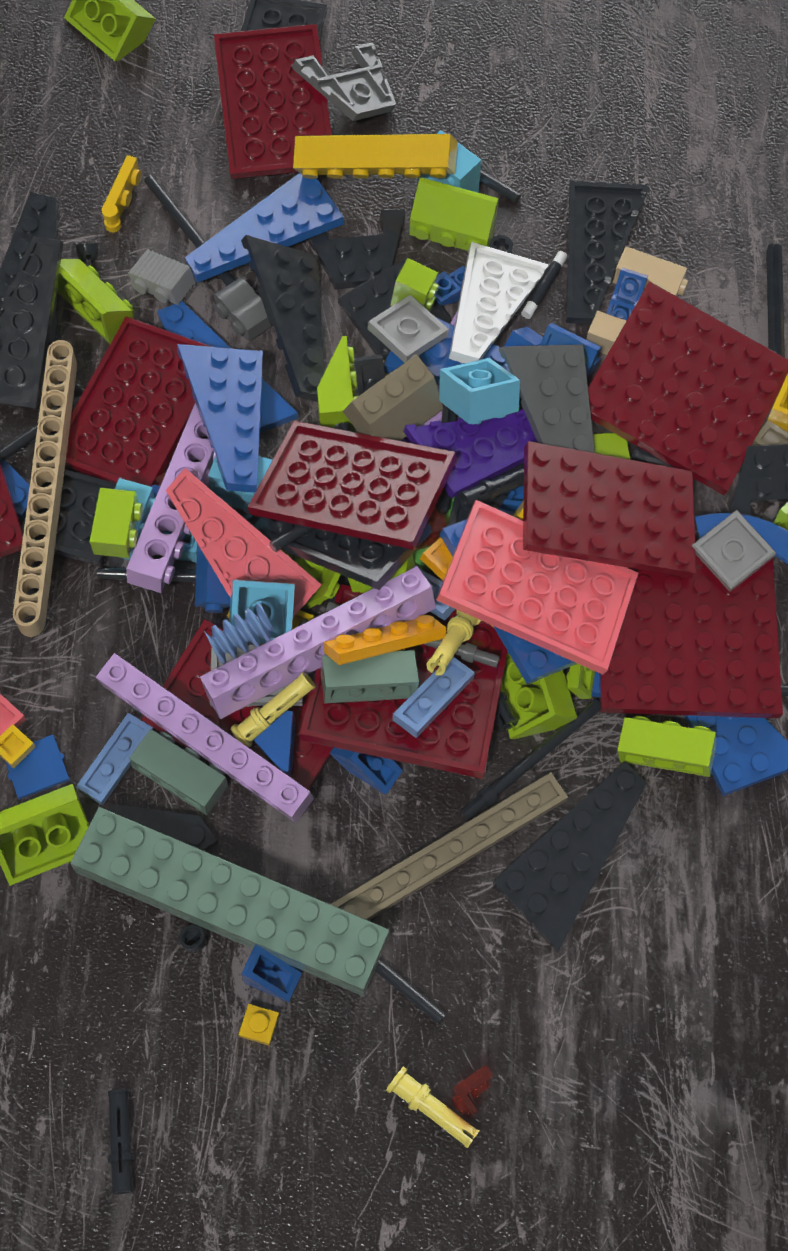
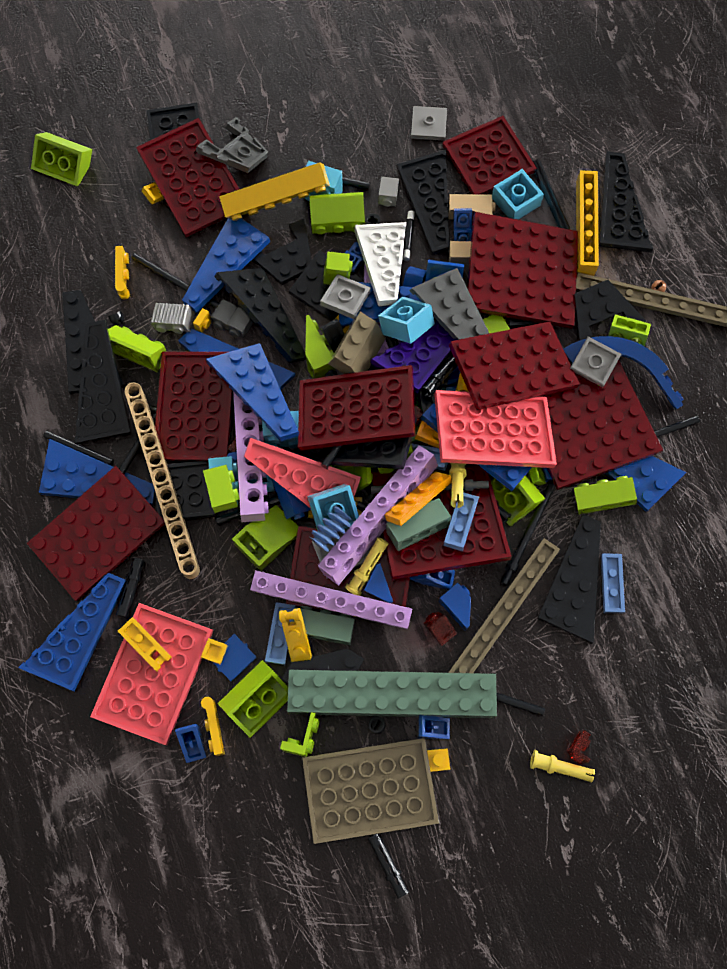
camera: 20 degrees left, 5 degrees up
none -> yellow plate [142,182,164,204]
none -> yellow plate [193,308,211,333]
none -> lime slope [232,505,298,571]
none -> yellow plate [279,608,312,662]
none -> lime bracket [280,712,320,757]
none -> dark tan plate [302,738,439,844]
none -> light grey brick [378,176,399,207]
none -> light grey plate [411,106,447,141]
none -> clear red bracket [423,612,458,646]
none -> blue slope [439,583,471,631]
none -> dark red plate [442,116,537,195]
none -> medium azure brick [492,169,544,220]
none -> medium blue plate [601,554,625,613]

